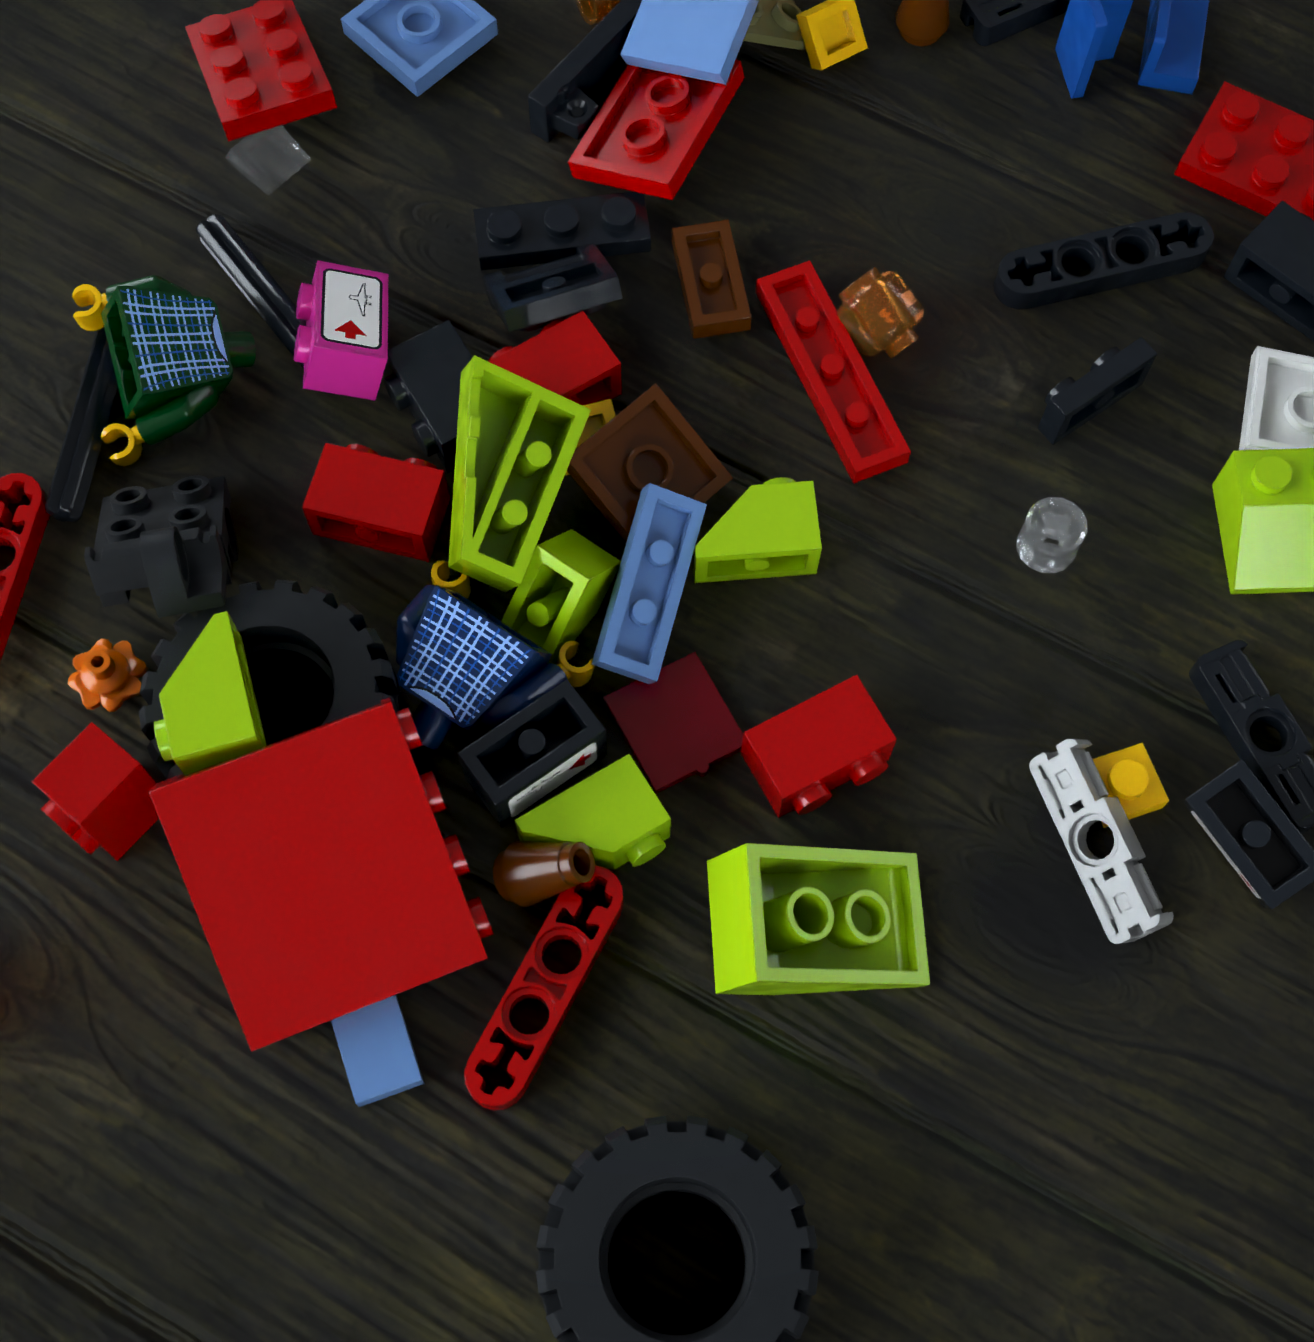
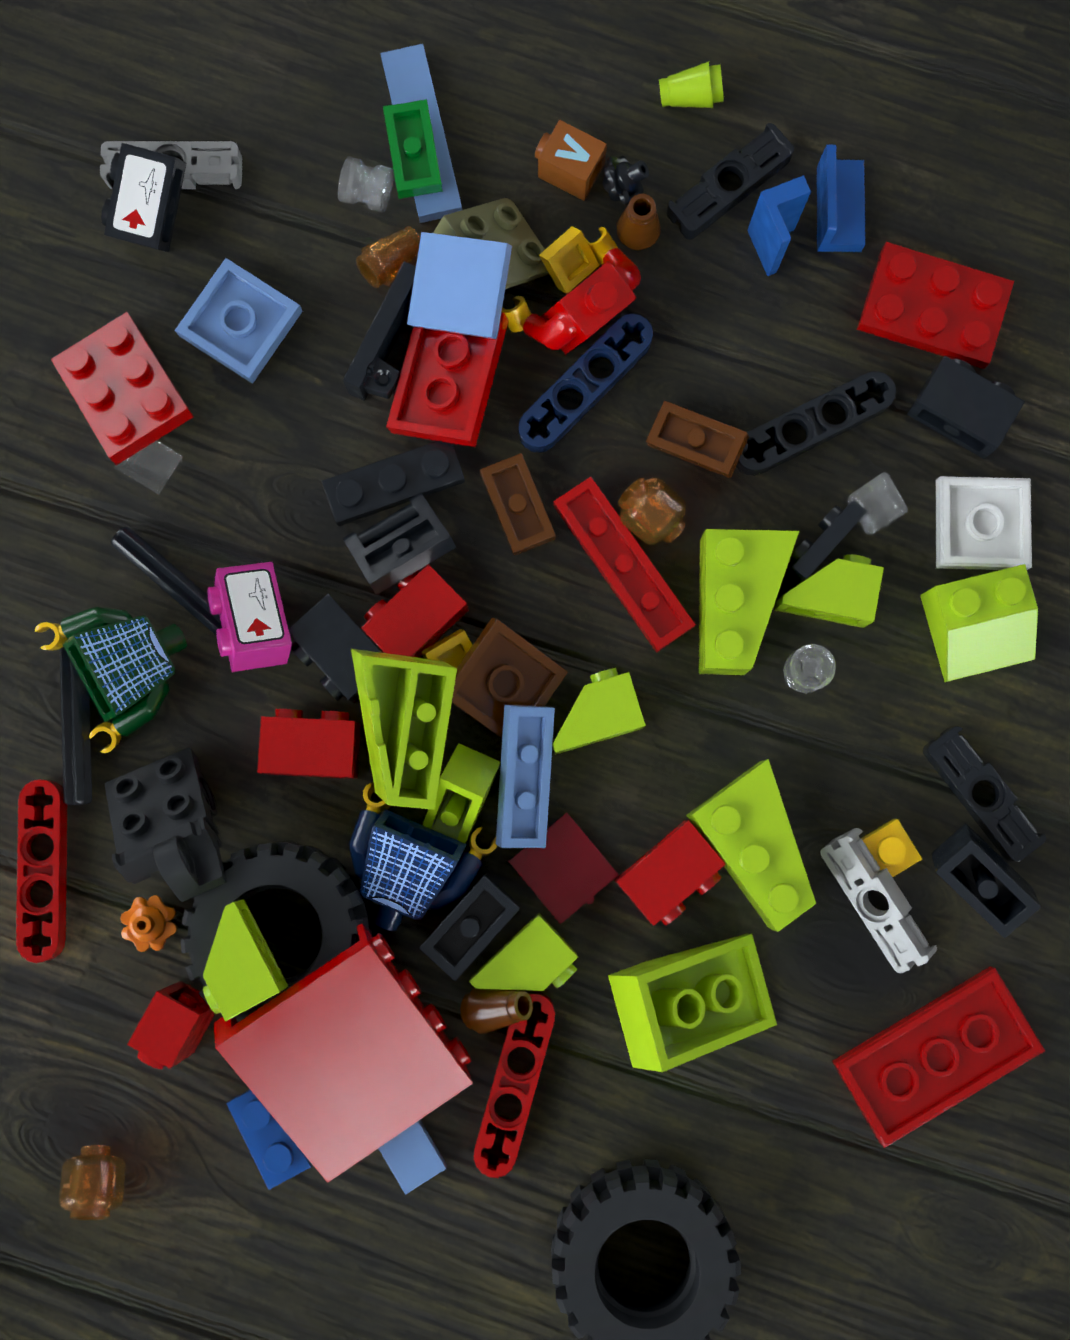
camera: 10 degrees left, 15 degrees up
none -> blue plate [226,1089,312,1190]
none -> red torso [501,227,641,355]
none -> dark blue beam [518,314,653,453]
none -> reddish brown plate [646,400,749,478]
none -> lime wedge [686,759,816,932]
none -> lime wedge [699,529,799,675]
none -> lime slope [775,555,884,628]
none -> red tile [832,966,1045,1148]
none -> clear slope [848,472,908,535]

